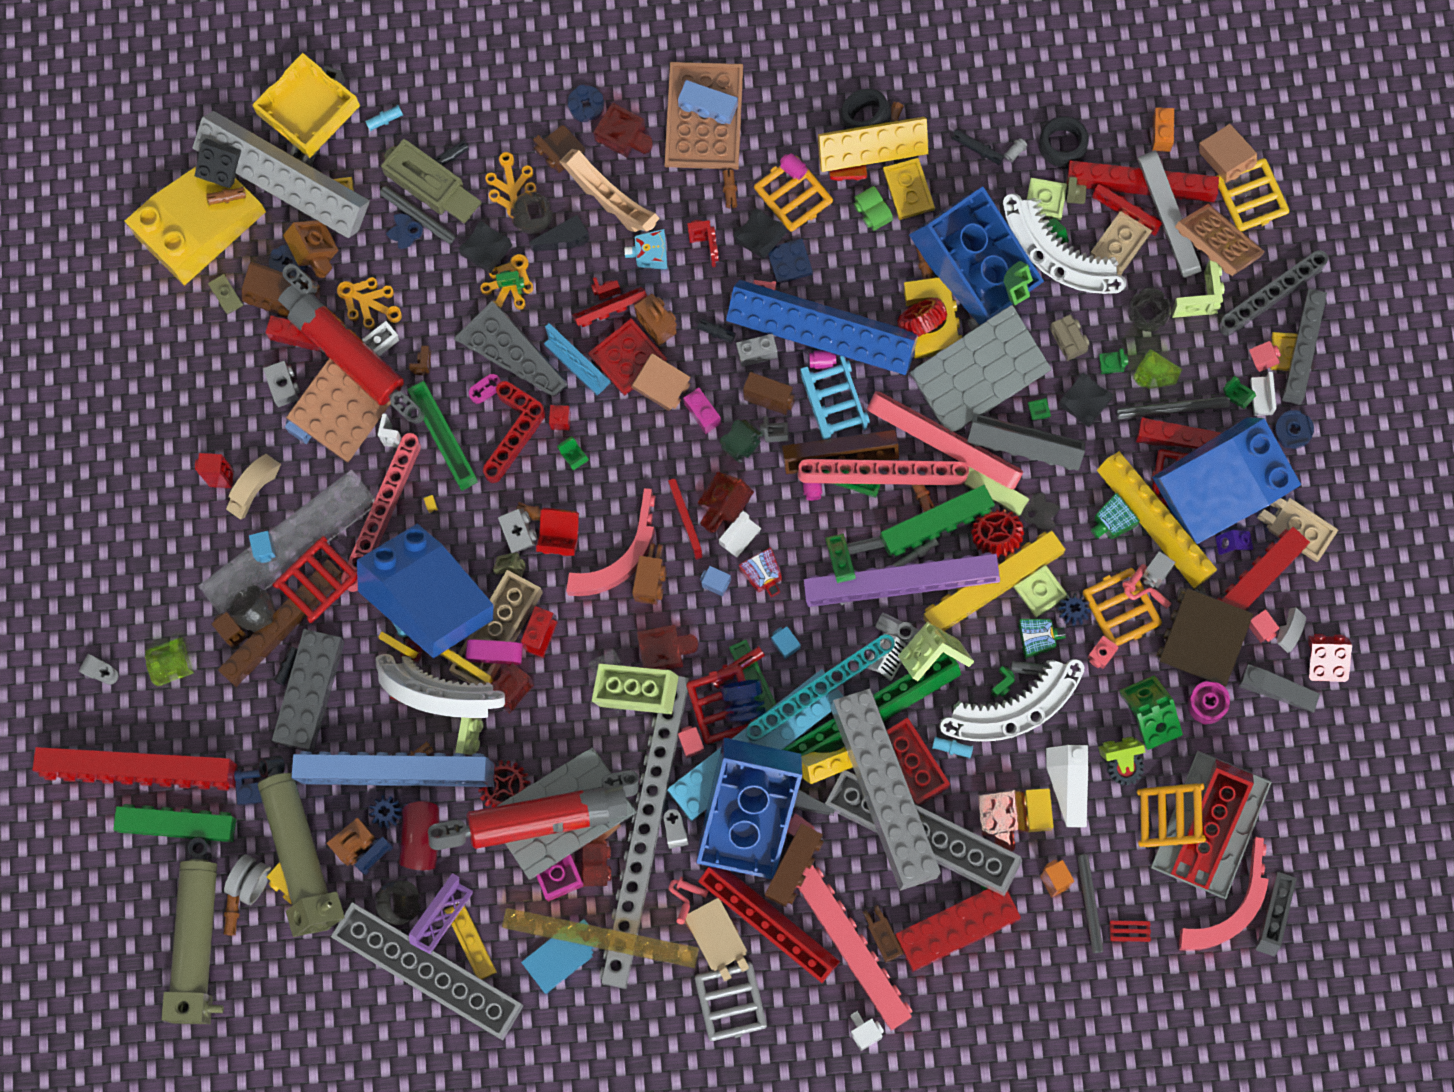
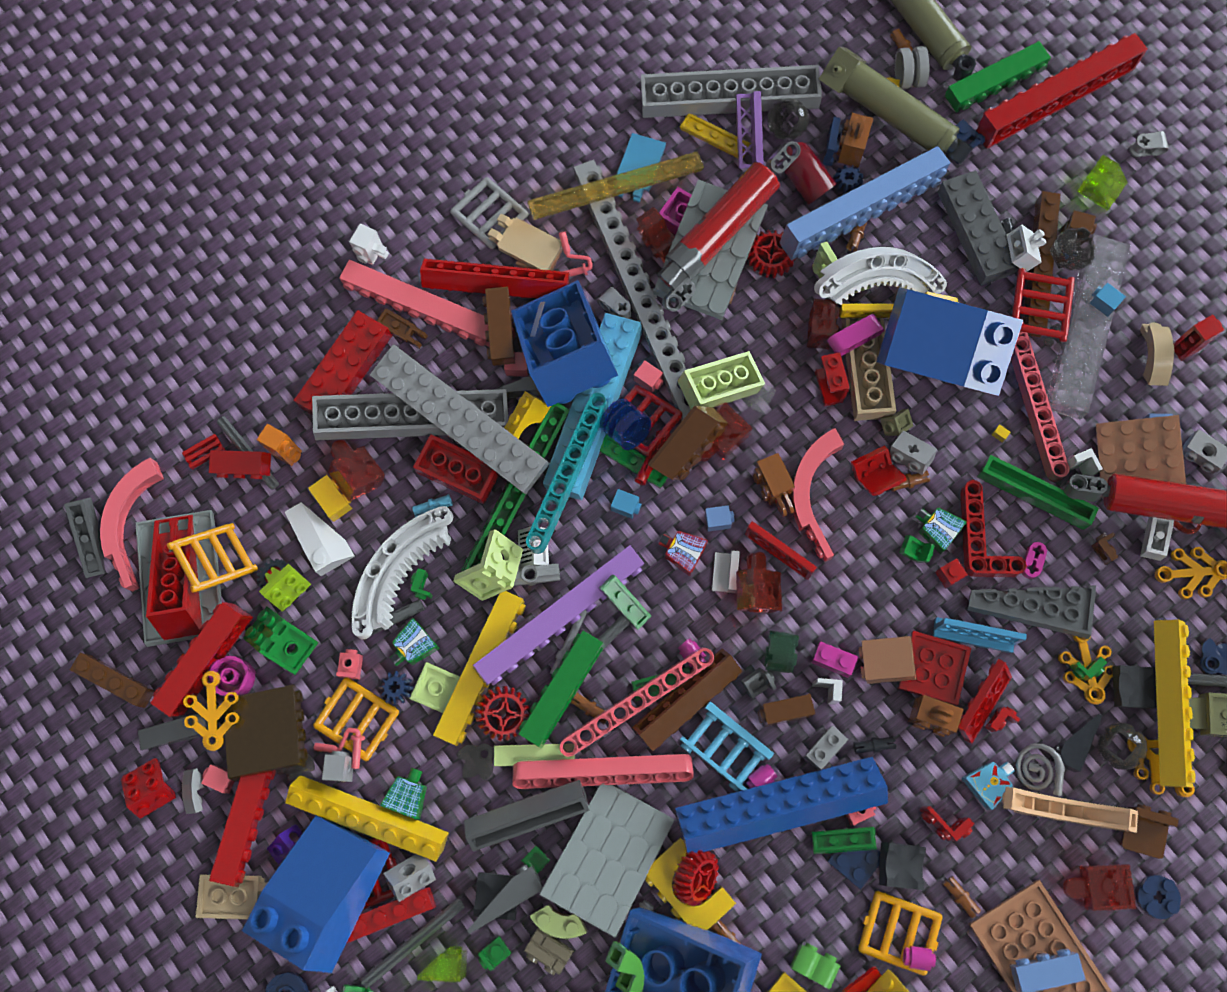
camera: 145 degrees right, 0 degrees up
none -> reddish brown brick [70,652,155,708]
none -> red brick [150,602,253,717]
none -> light orange plant [183,671,239,751]
none -> red brick [209,450,271,479]
none -> light grey brick [383,854,436,902]
none -> dark grey slope [467,865,544,934]
none -> white sticker [530,302,545,337]
none -> yellowish green brick [530,904,588,939]
none -> reddish brown slope [648,405,728,480]
none -> white panel [812,678,842,704]
none -> green tile [812,827,877,854]
none -> torso [915,508,966,554]
none -> white brick [1007,225,1046,272]
none -> light grey piece [1016,743,1065,796]
none -> yellow brick [1154,619,1196,788]

